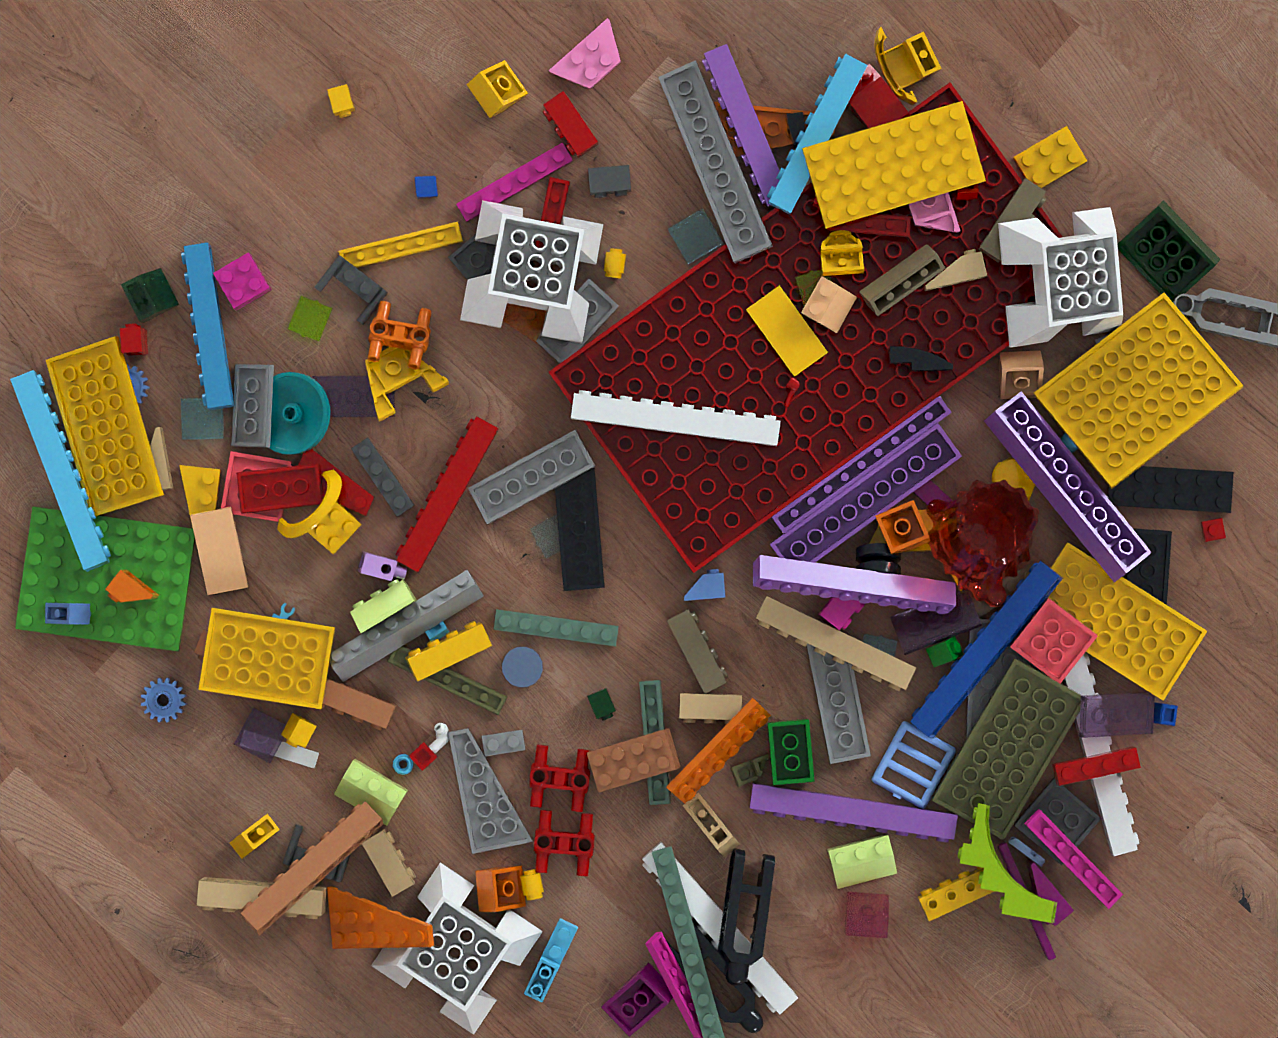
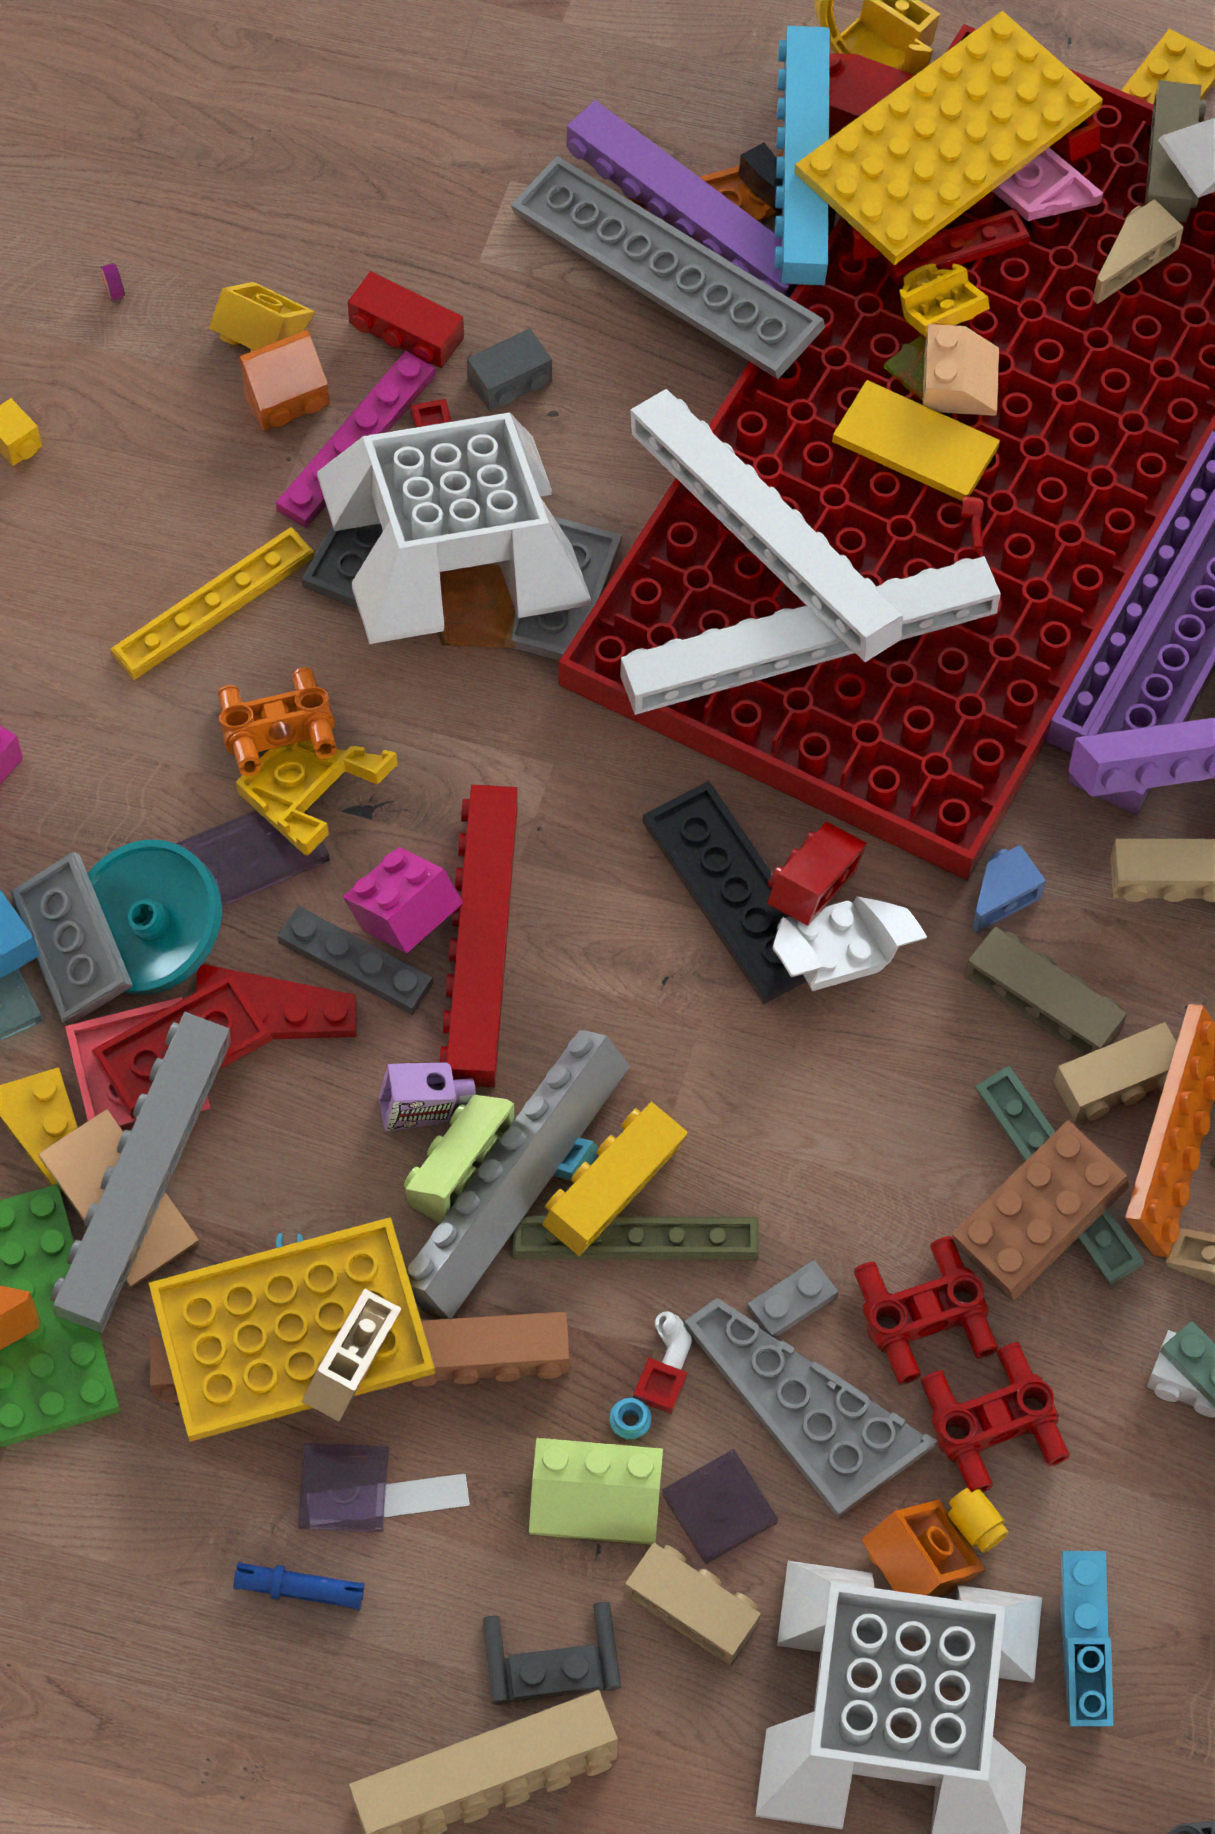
camera: 25 degrees left, 25 degrees down
medium blue gear [141,678,187,723] -> none
yellow slope [230,813,280,859] -> none
nougat brick [241,801,383,936] -> none
yellow piece [277,469,361,555] -> none
yellow brick [281,713,317,748] -> none
clear neon green piece [288,296,333,341] -> none
dark grey plate [314,255,388,325] -> none
orange wing [327,886,434,949] -> none
blue slope [414,176,438,199] -> none
light grey plate [468,430,596,524] -> none
sand green plate [493,609,619,647] -> none
sand blue tile [502,647,543,687] -> none
clear light blue piece [530,515,560,558] -> none
bright pink wing [549,18,621,89] -> none
dark green brick [587,688,616,721] -> none
yellow brick [604,248,626,278] -> none
clear light blue tile [667,208,724,265] -> none
dark tan brick [859,244,946,316] -> none
black slope [888,346,953,372] -> none
none -> light grey brick [50,1012,231,1334]
none -> magenta tile [101,263,125,301]
none -> blue pin [233,1561,365,1611]
none -> slope [240,330,330,431]
none -> tan slope [302,1289,402,1421]
none -> dark pink brick [343,847,463,954]
none -> white brick [630,389,903,662]
none -> clear purple tile [662,1449,778,1565]
none -> red brick [767,821,867,926]
none -> white piece [773,896,927,991]

